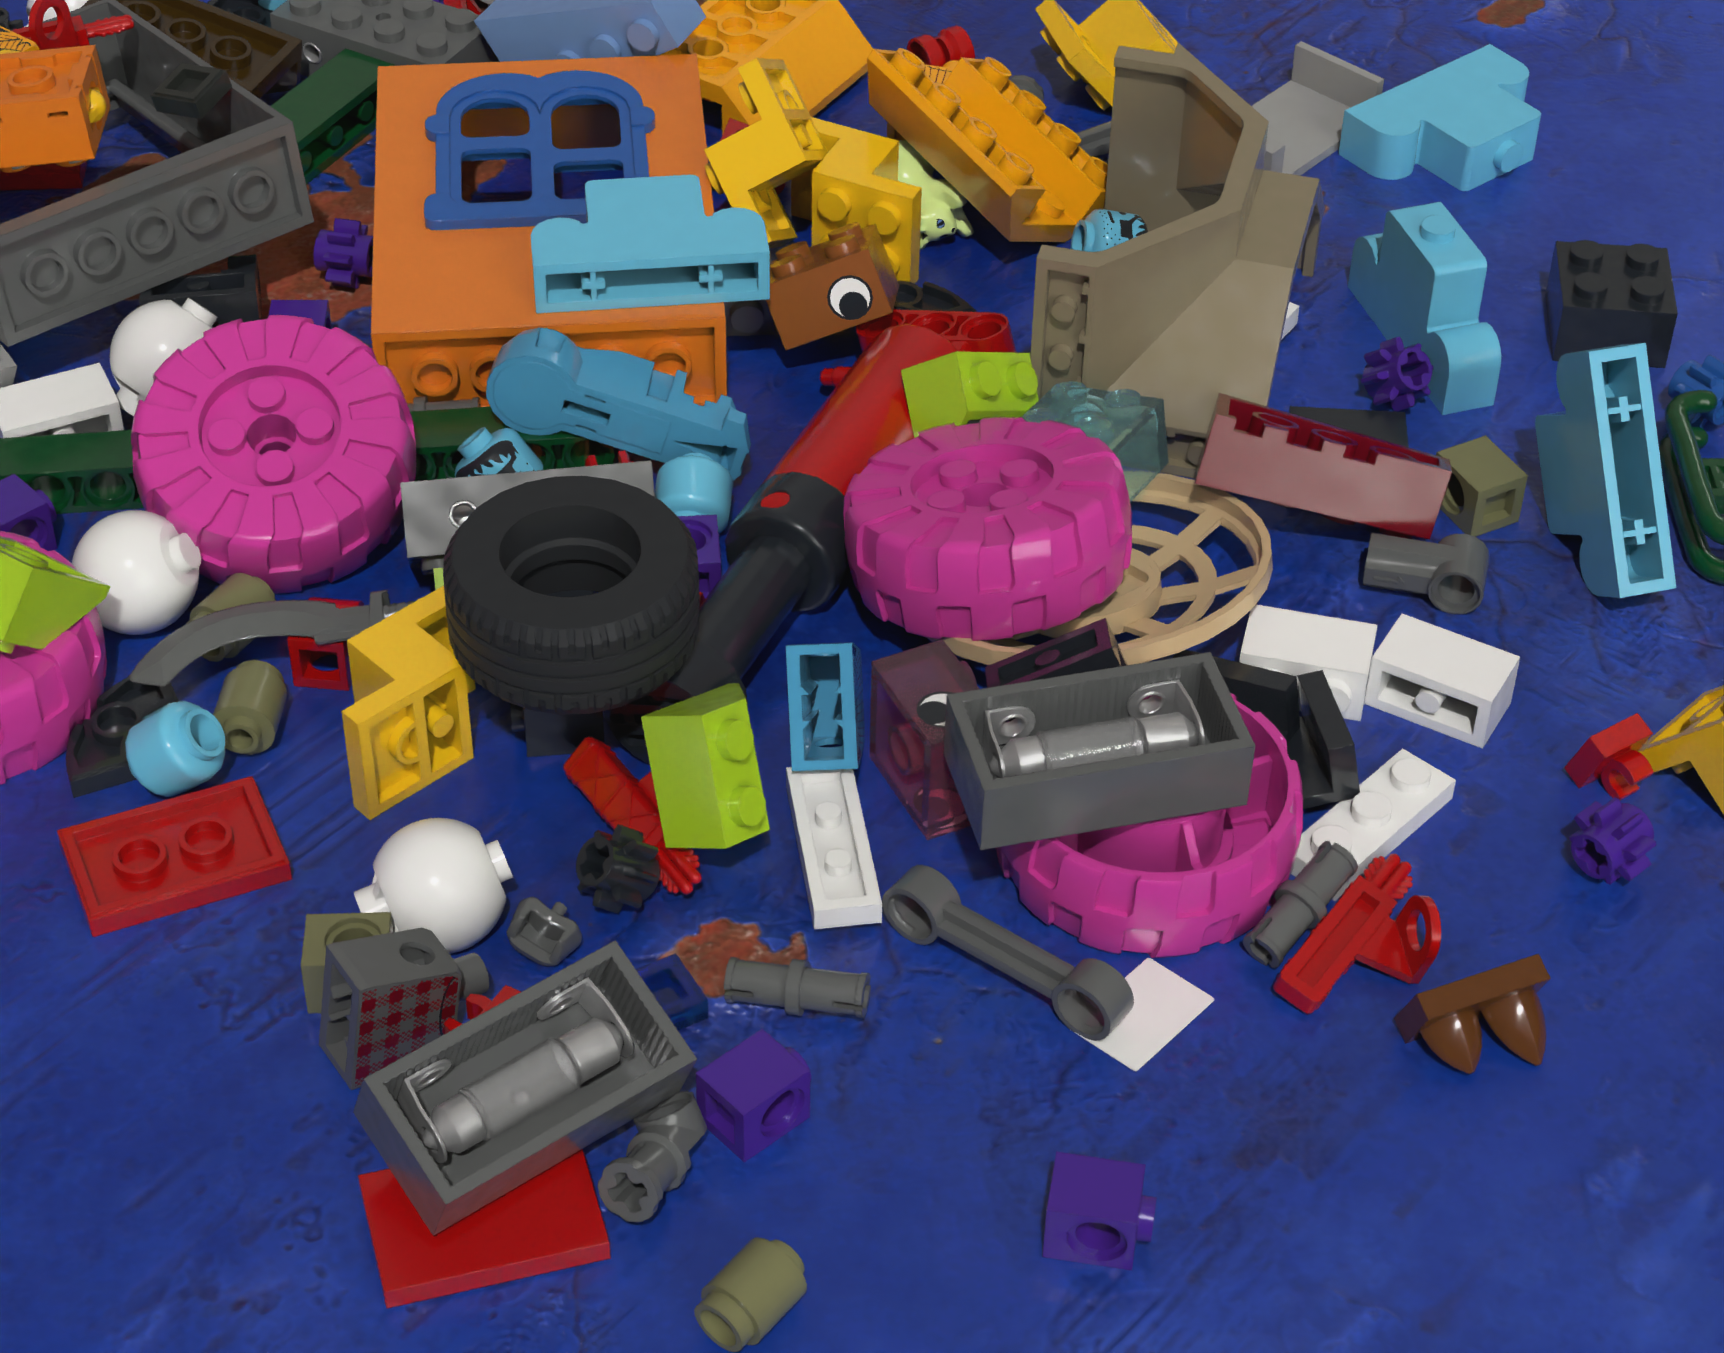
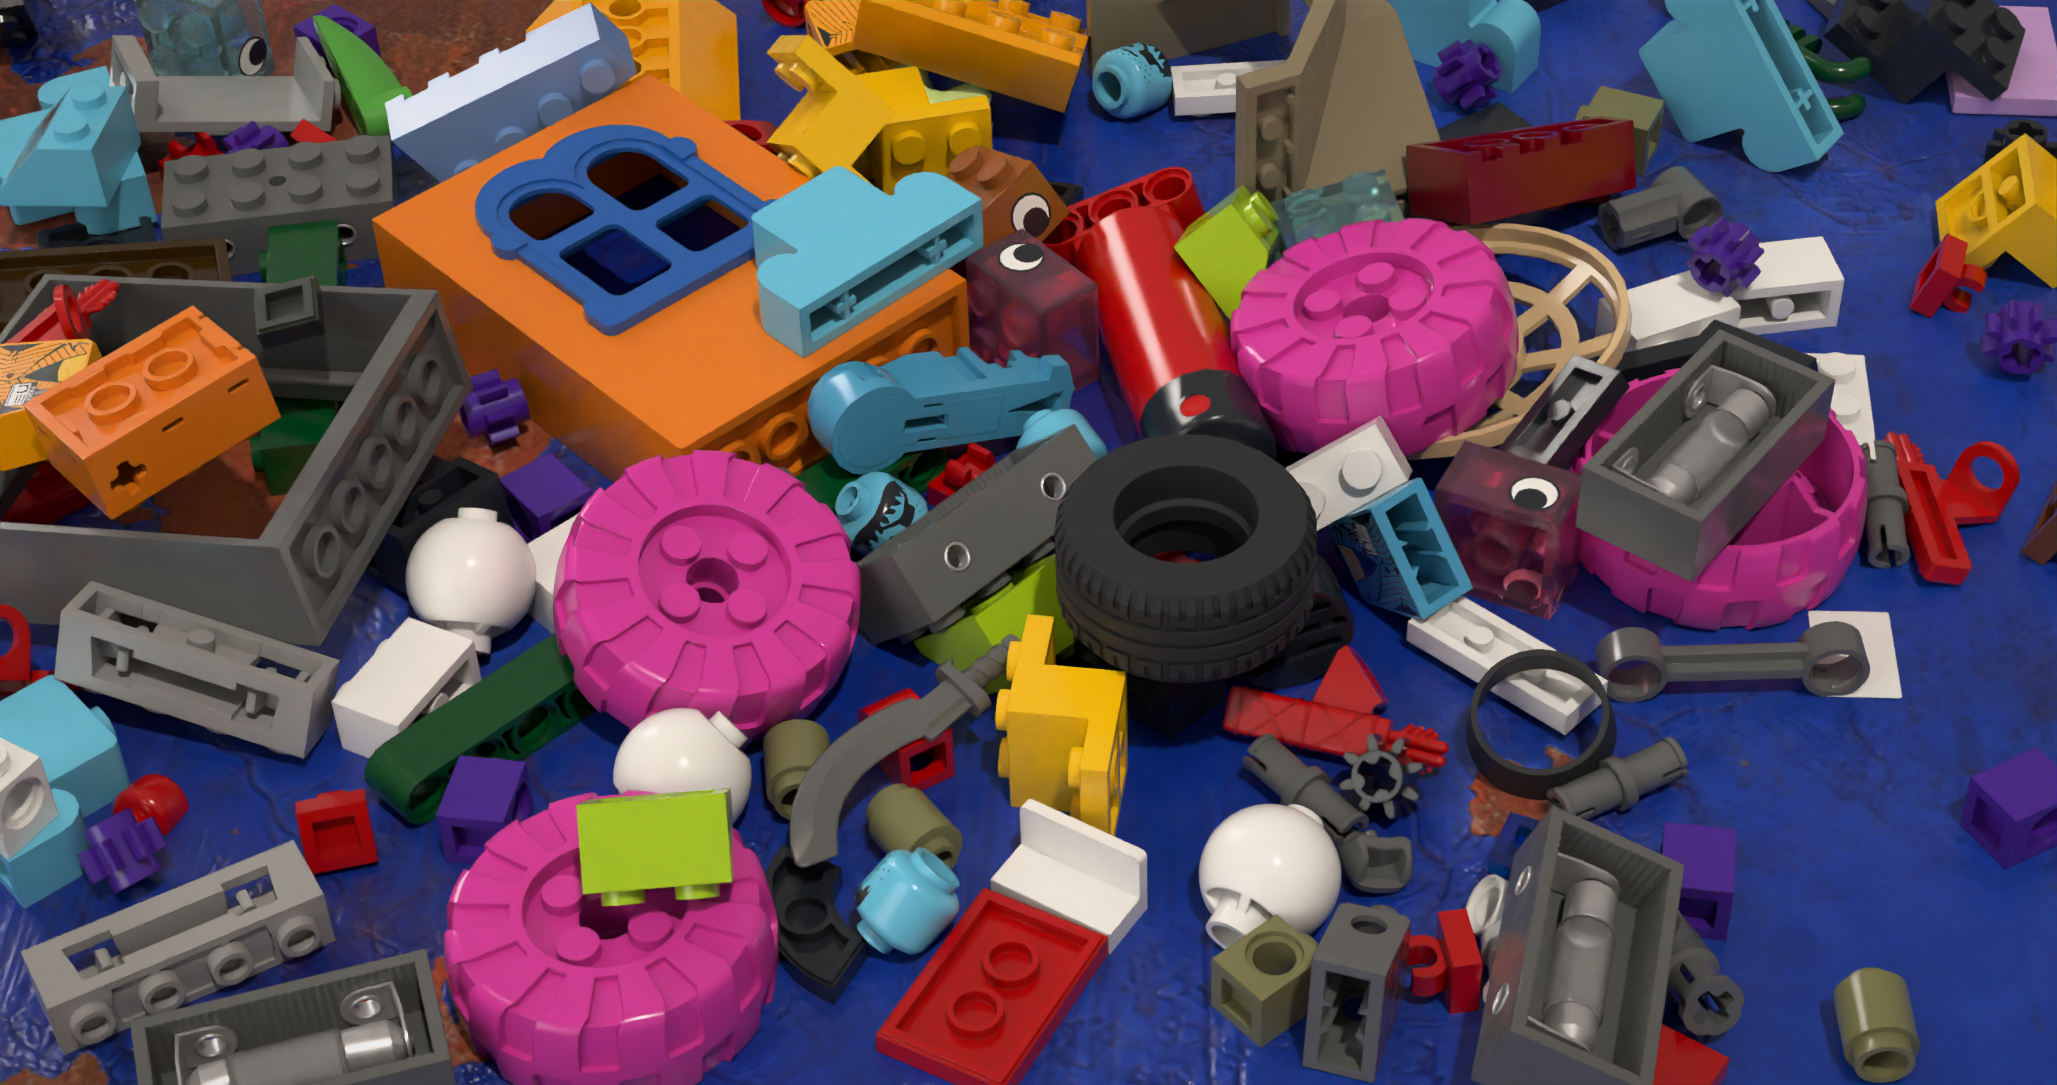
camera: 35 degrees left, 0 degrees up
lime slope [641,683,770,849] -> none
none -> clear pink brick [966,228,1100,393]
none -> white panel [990,799,1148,954]
none -> dark grey pin [1243,733,1369,850]
none -> white brick [1285,415,1413,531]
none -> black tyre [1466,649,1617,800]
none -> dark purple gear [1685,217,1764,297]

